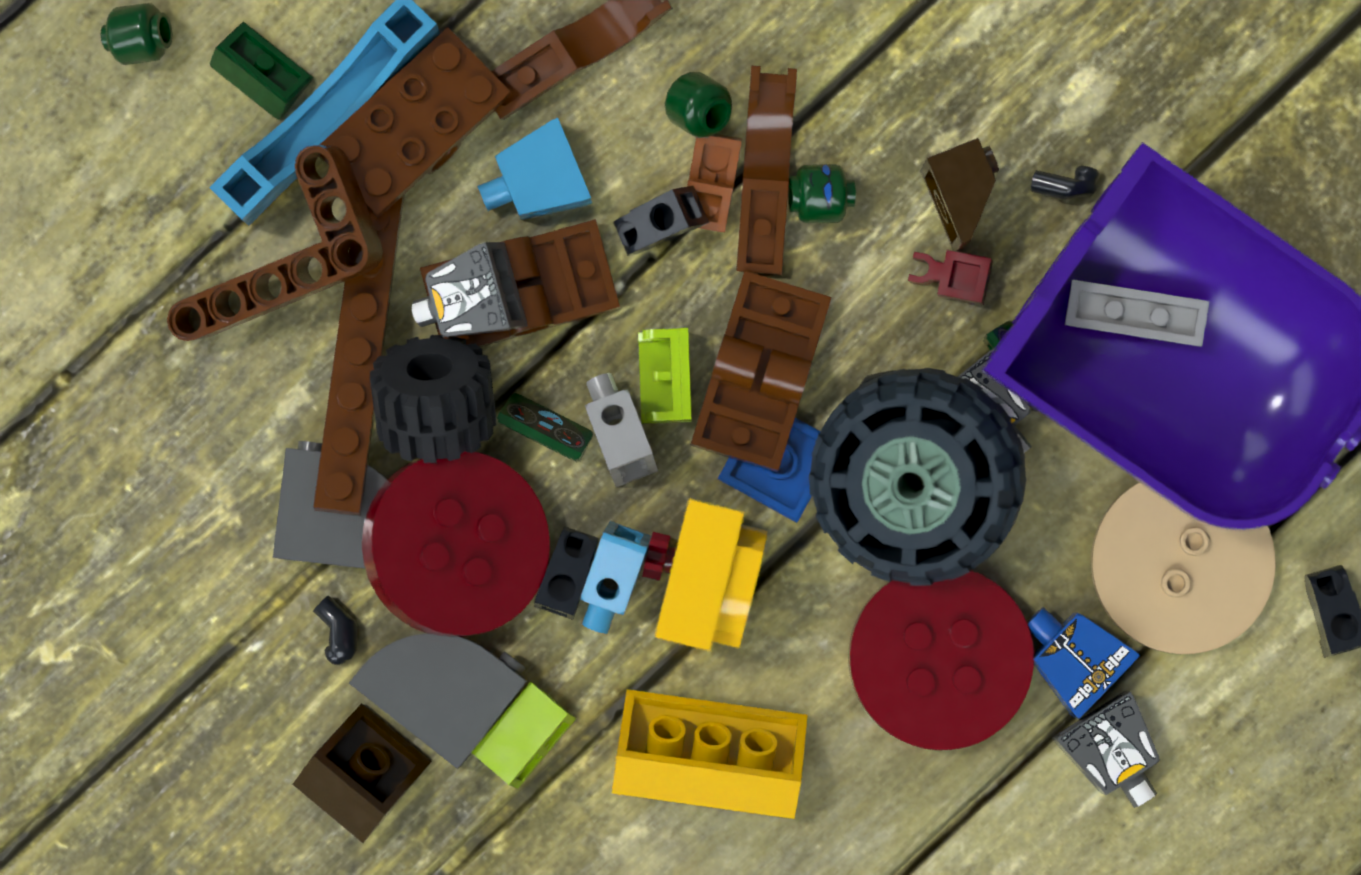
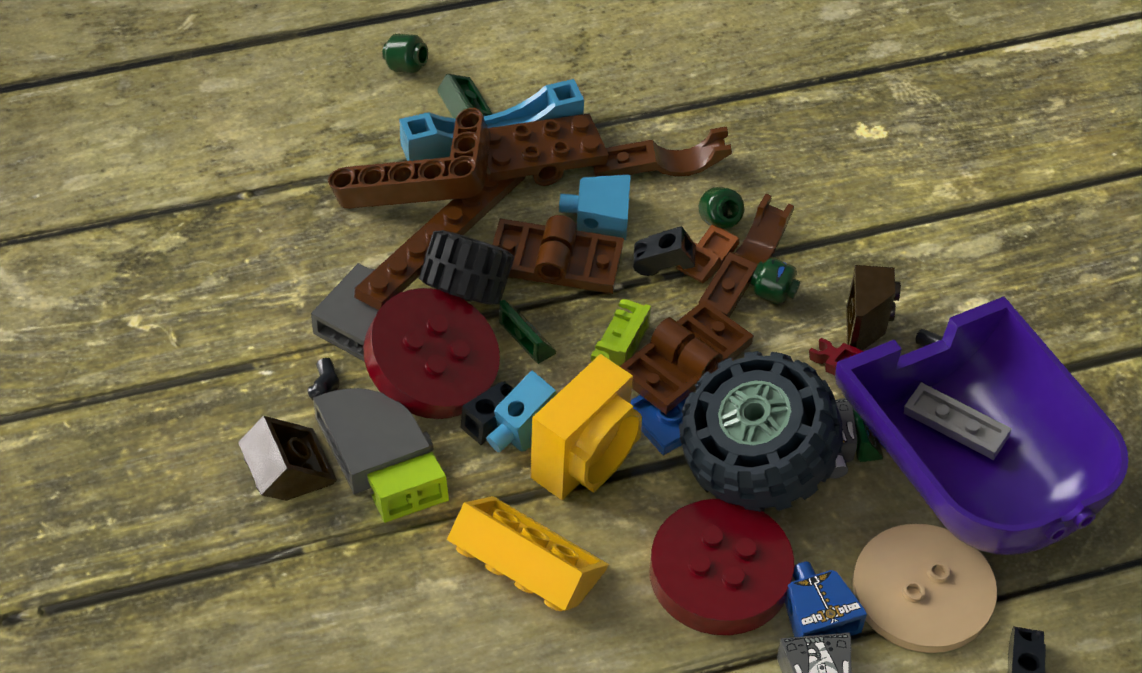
camera: 25 degrees right, 35 degrees down
dark grey torso [412,242,528,337] -> none
light grey torso [585,373,658,487] -> none

